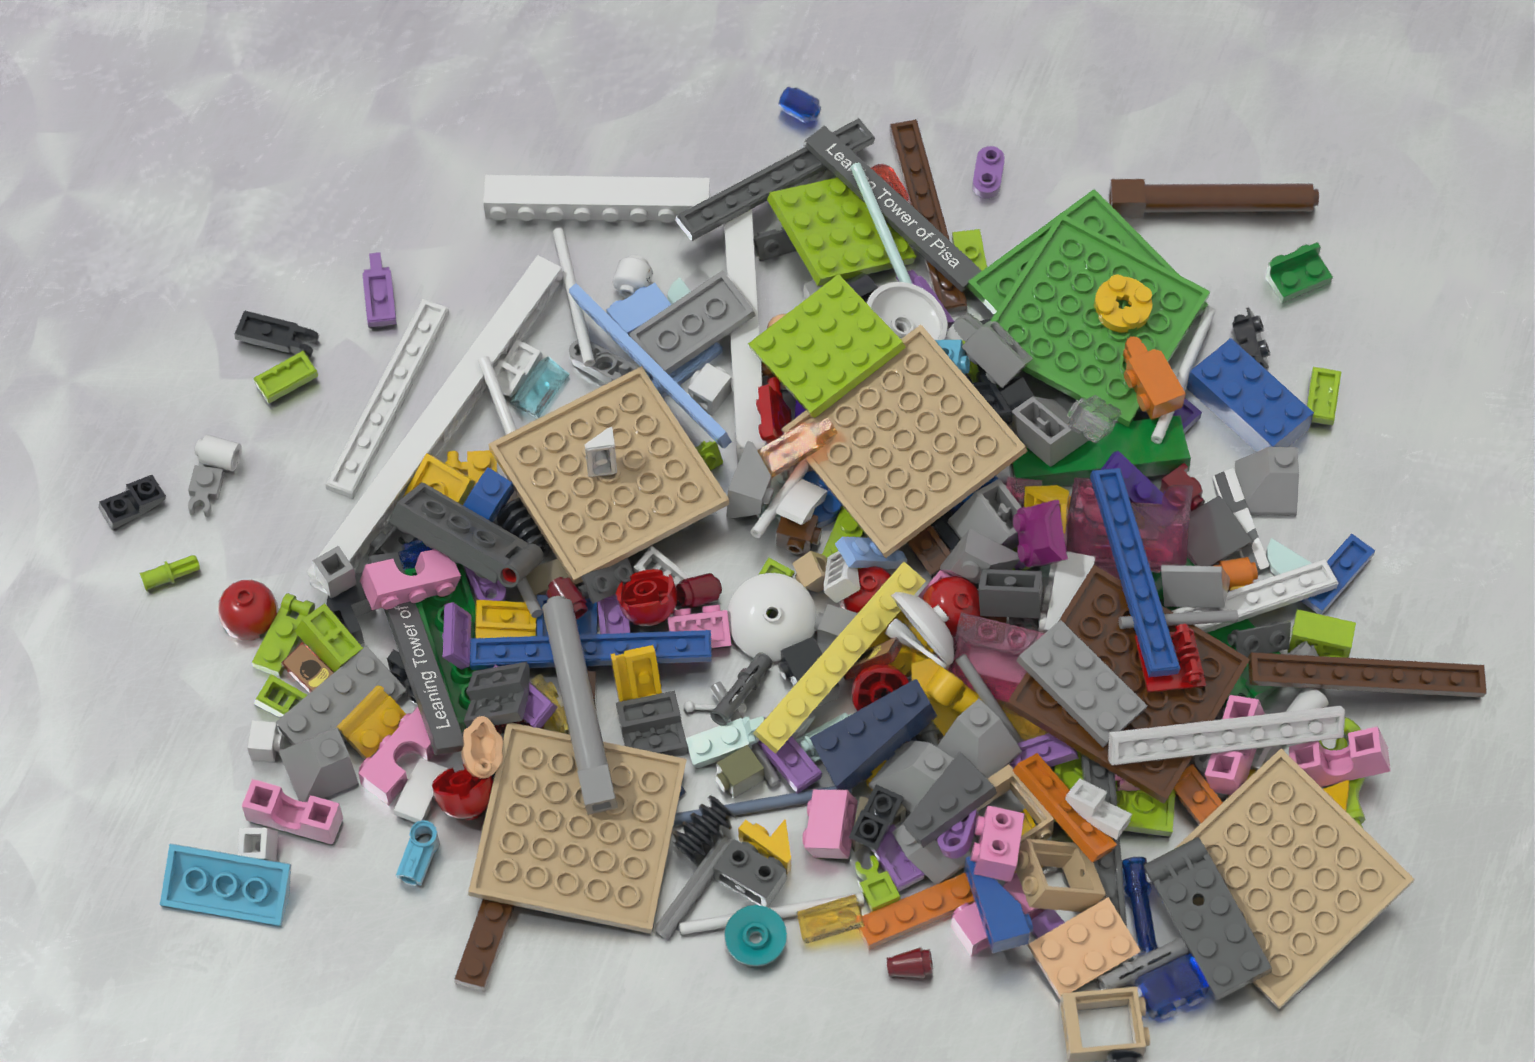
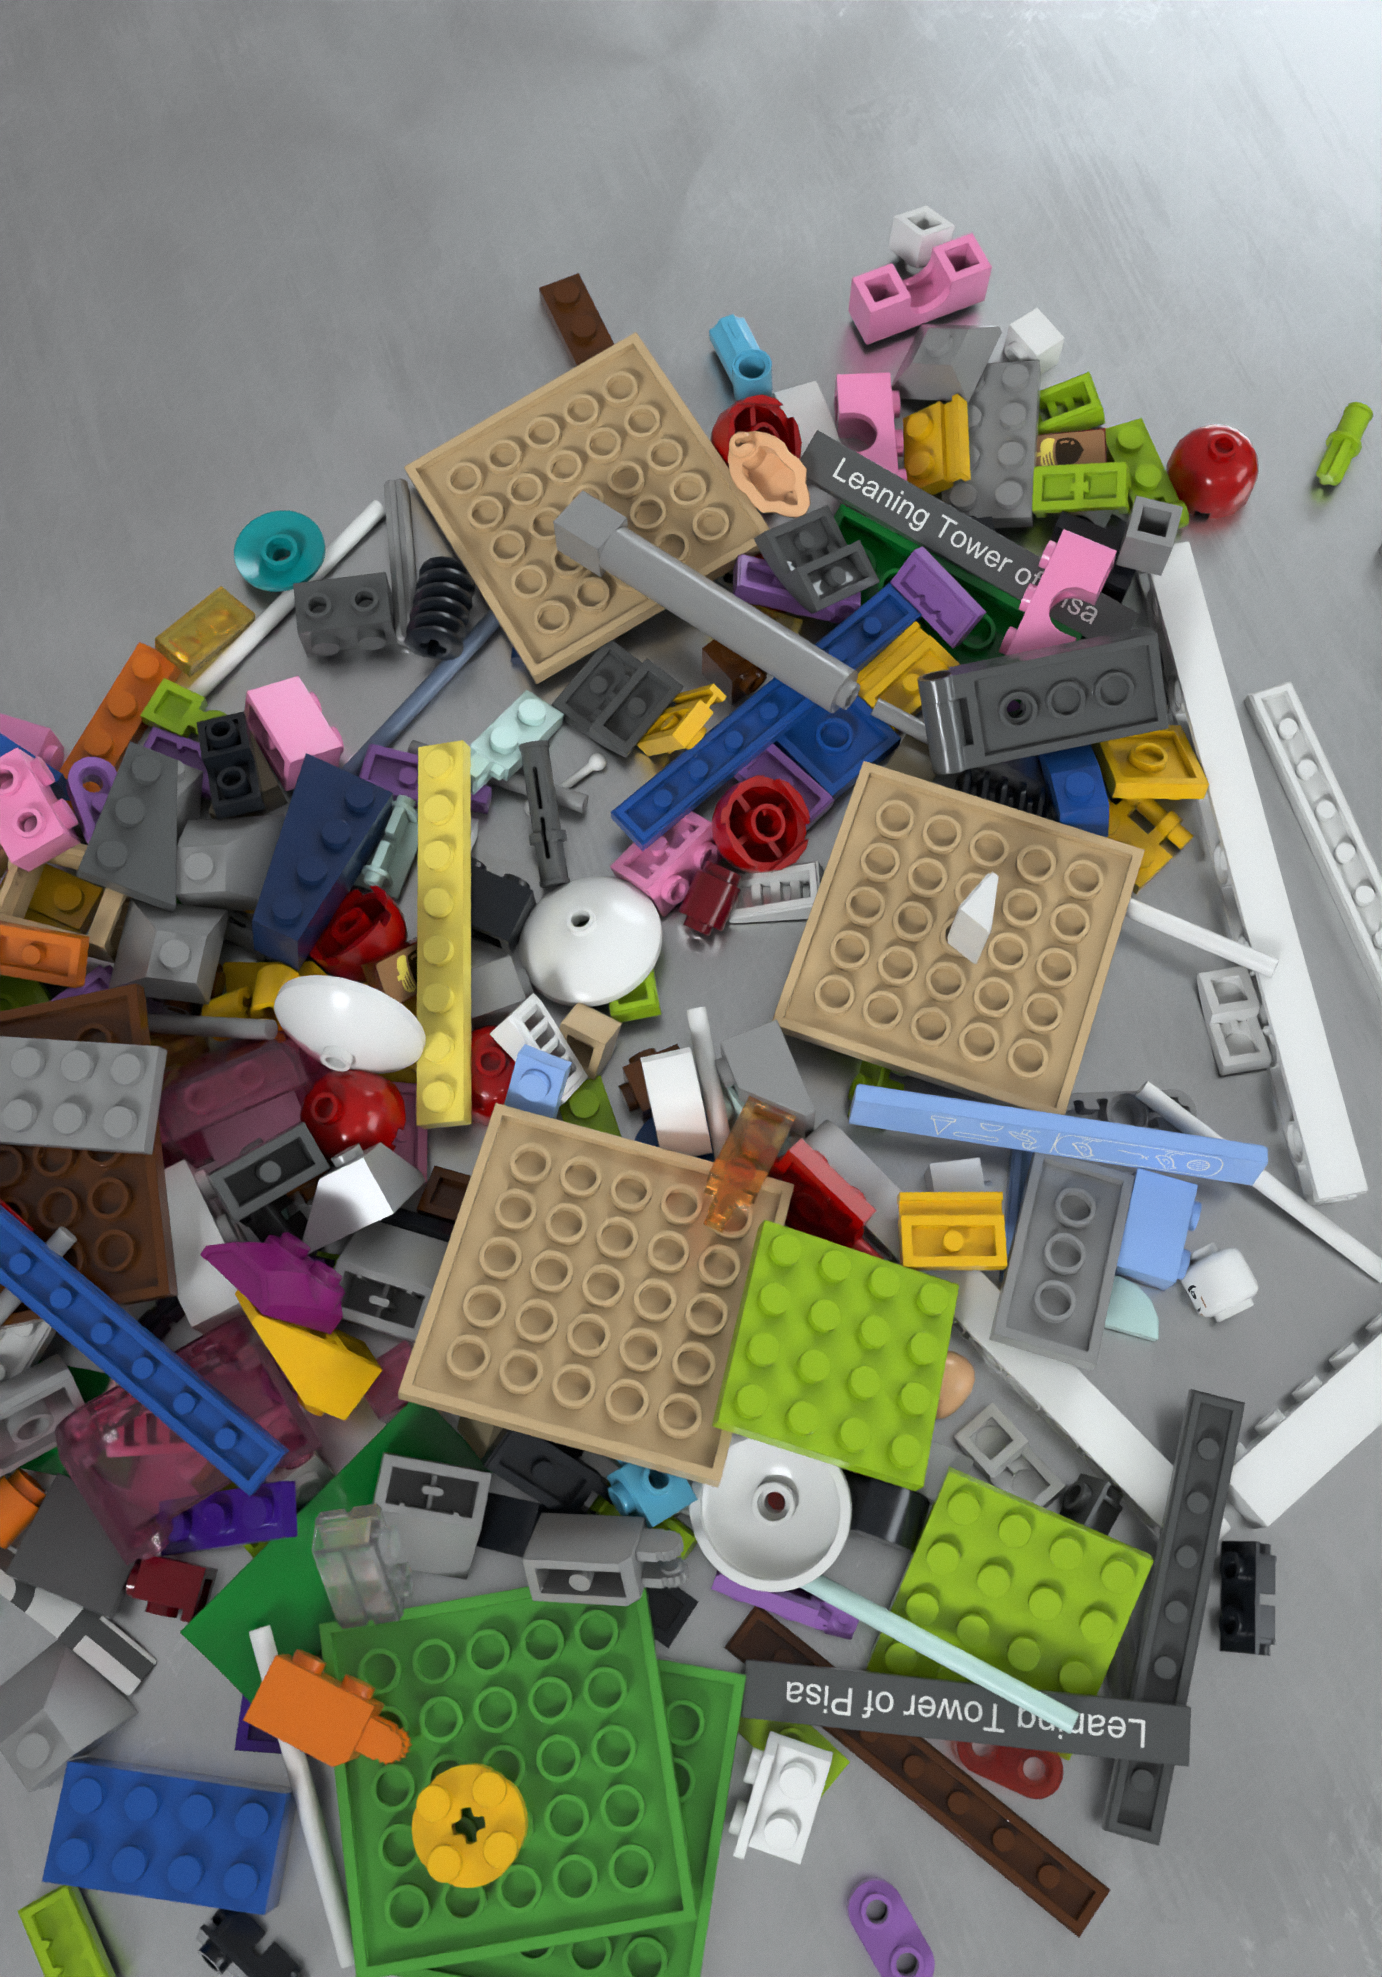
camera: 140 degrees right, 10 degrees up
medium azure slope [160,844,291,926] -> none
clear light blue slope [510,356,570,418] -> none
dark red brick [546,577,588,620] -> none
dark grey hinge [577,558,634,604] -> none
olive brick [715,745,764,798] -> none
yellow slope [738,819,791,875] -> none
clear blue brick [778,86,821,124] -> none
dark red cone [887,947,933,978] -> none
none -> white bracket [728,1731,833,1865]
none -> yellow plate [897,1192,1008,1271]
none -> white slope [954,1402,1066,1508]
none -> black hinge [1219,1541,1277,1656]

